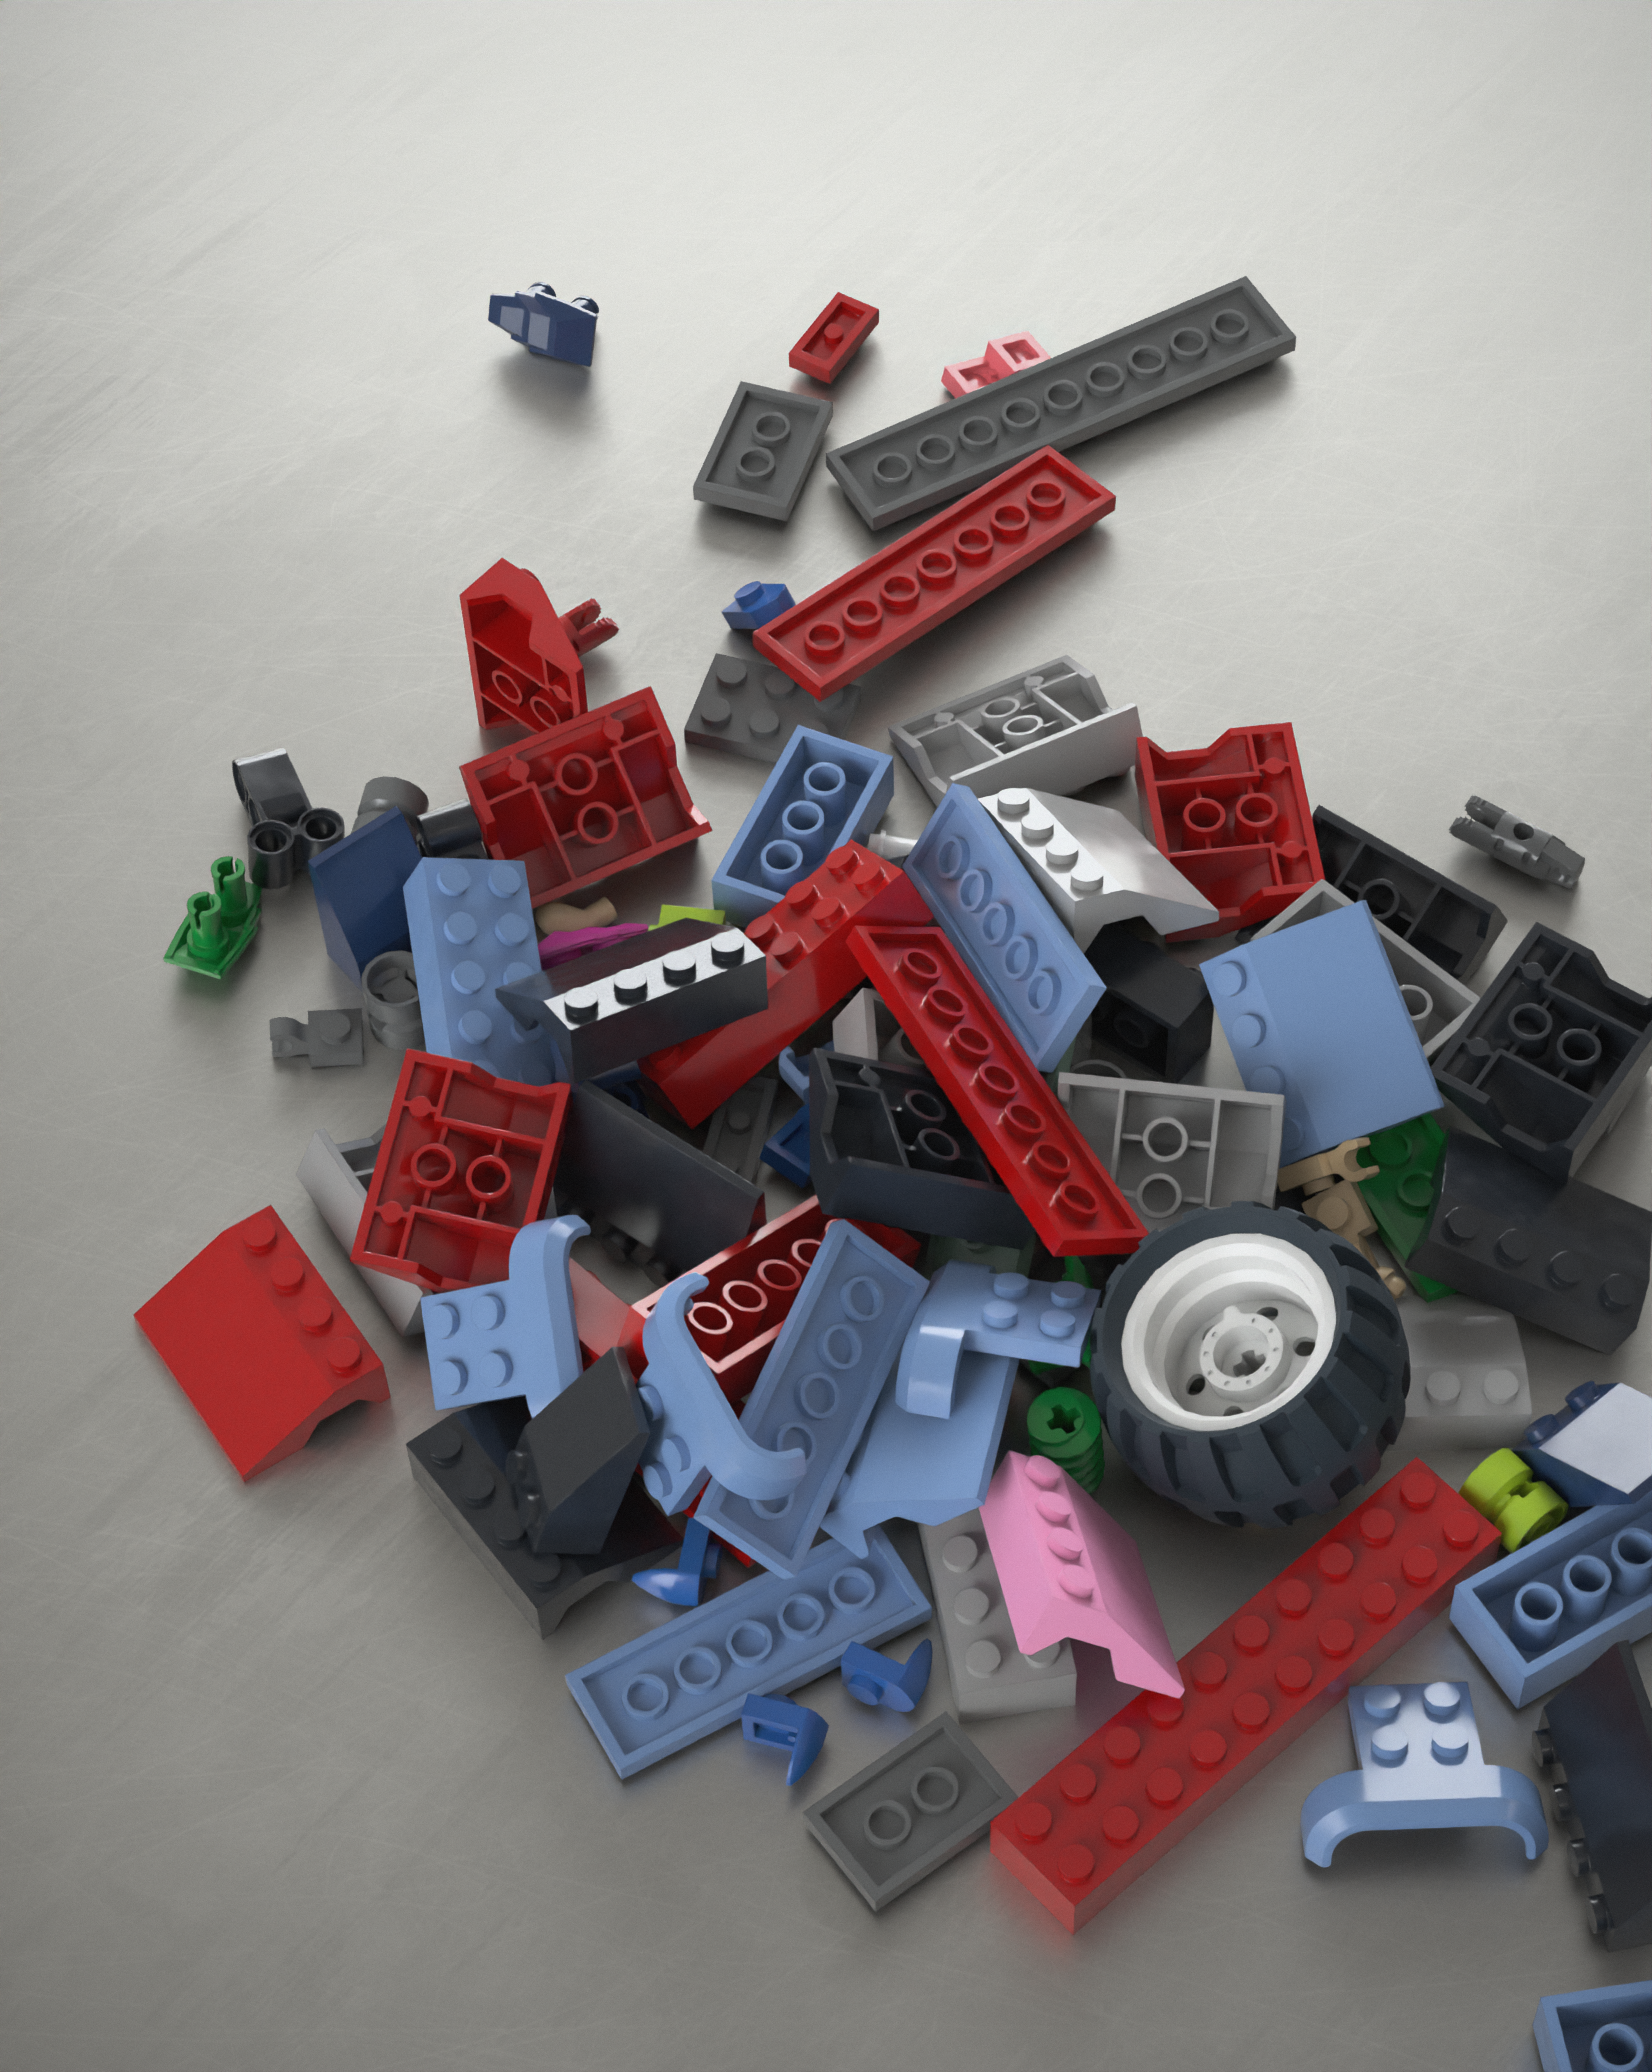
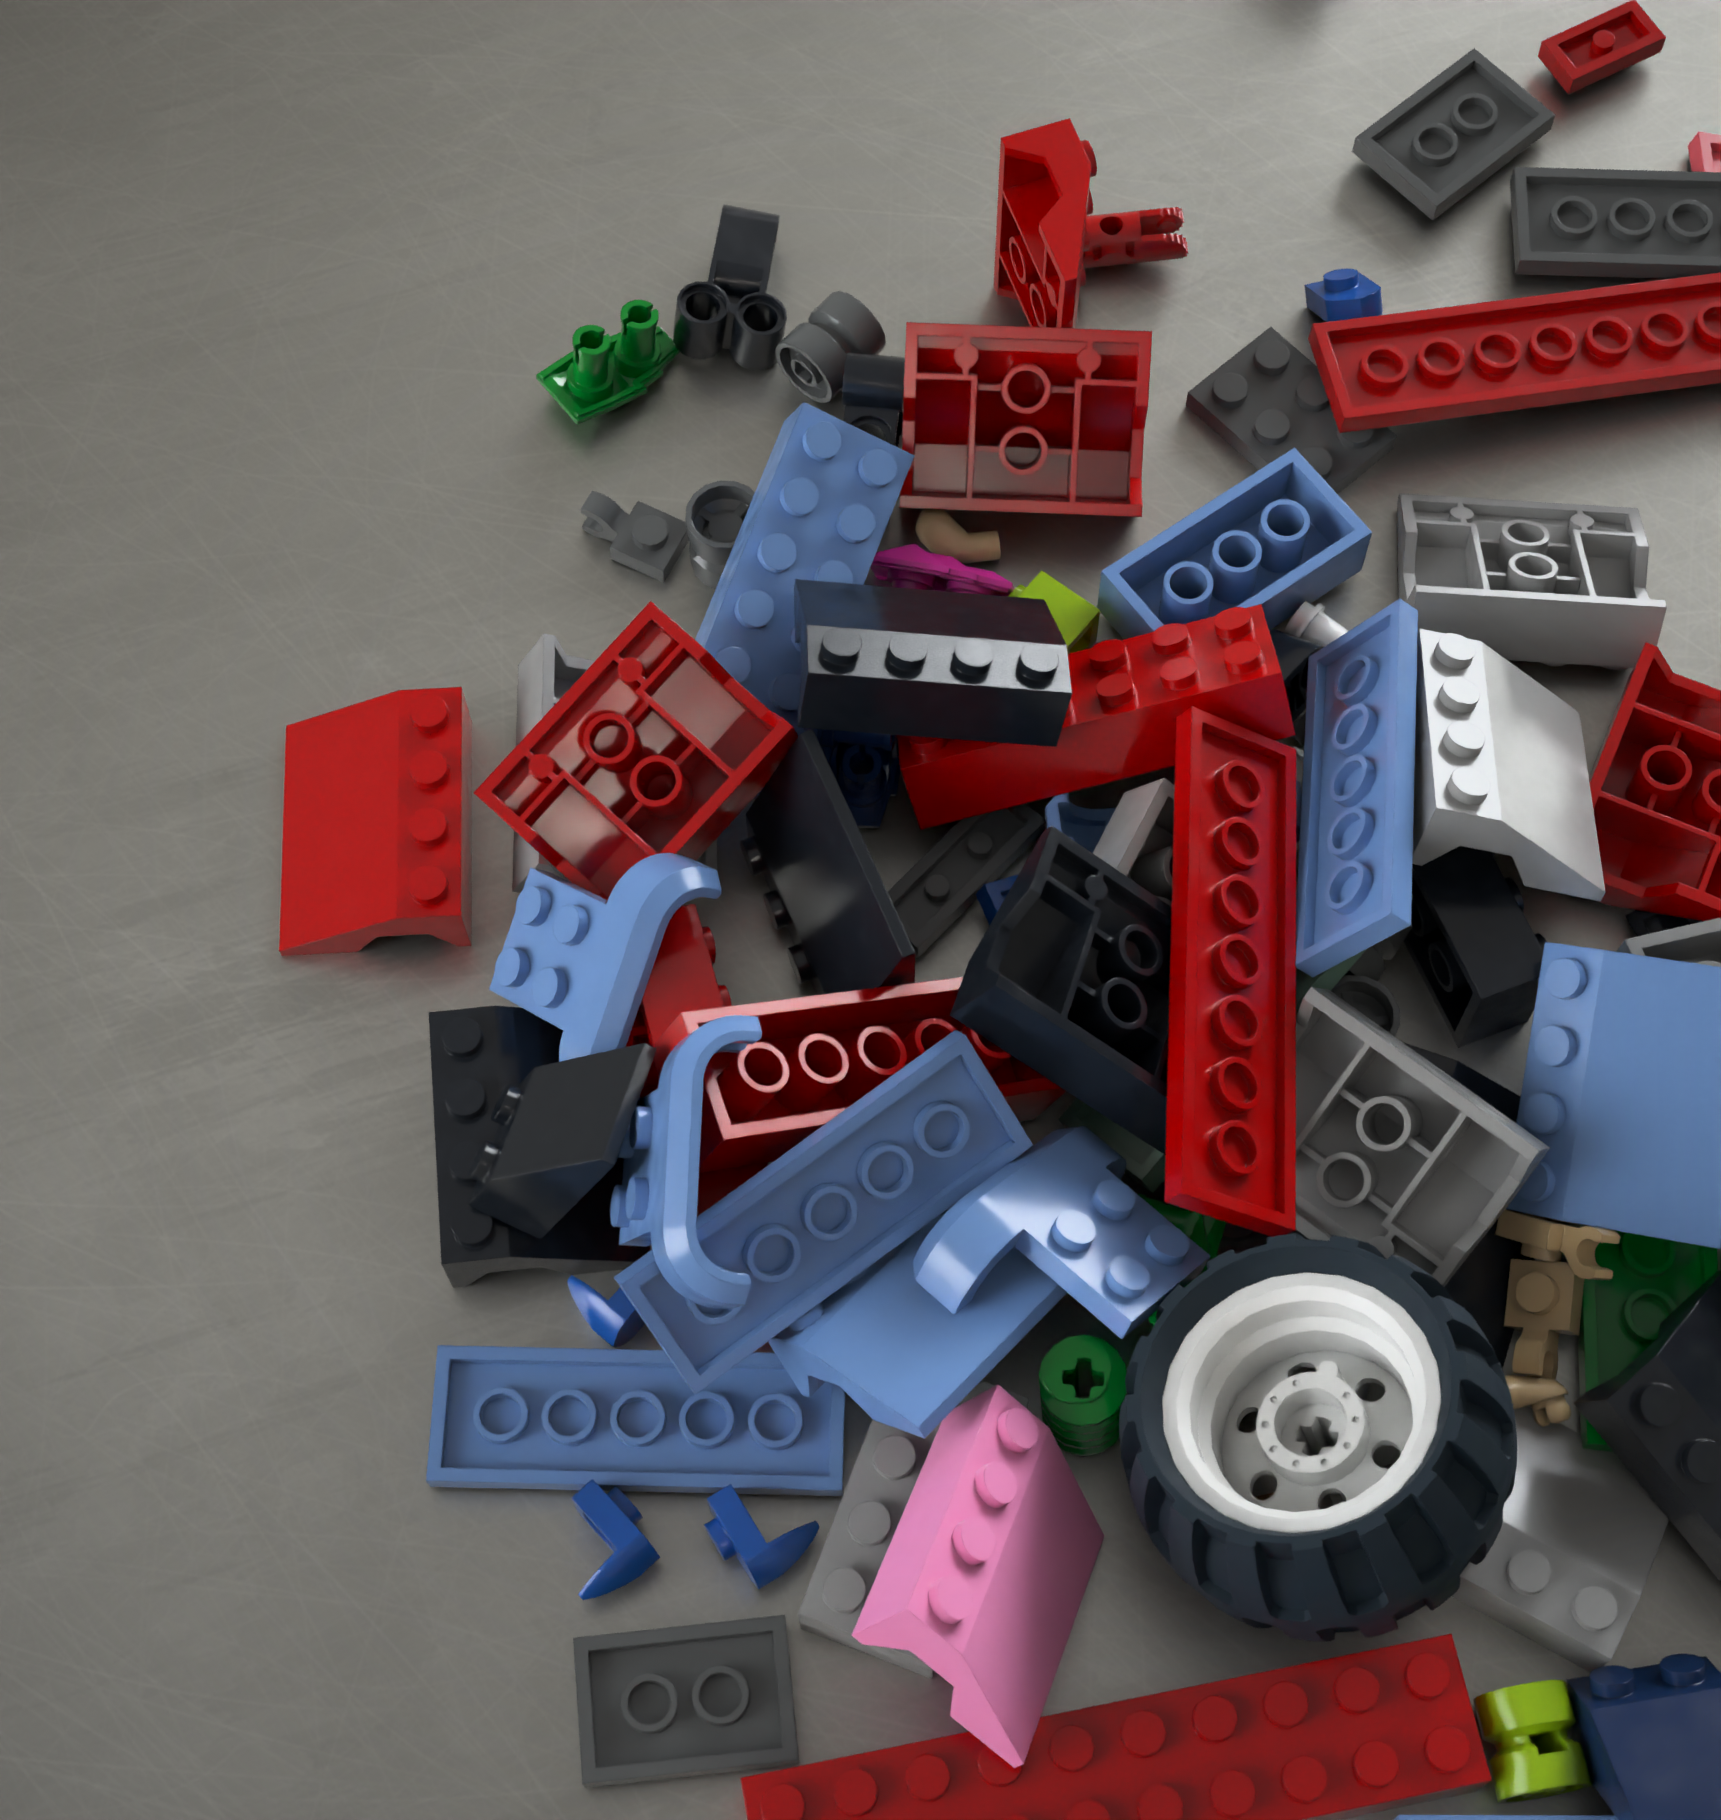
camera: 30 degrees right, 10 degrees up
dark blue slope [308,806,422,993] -> none

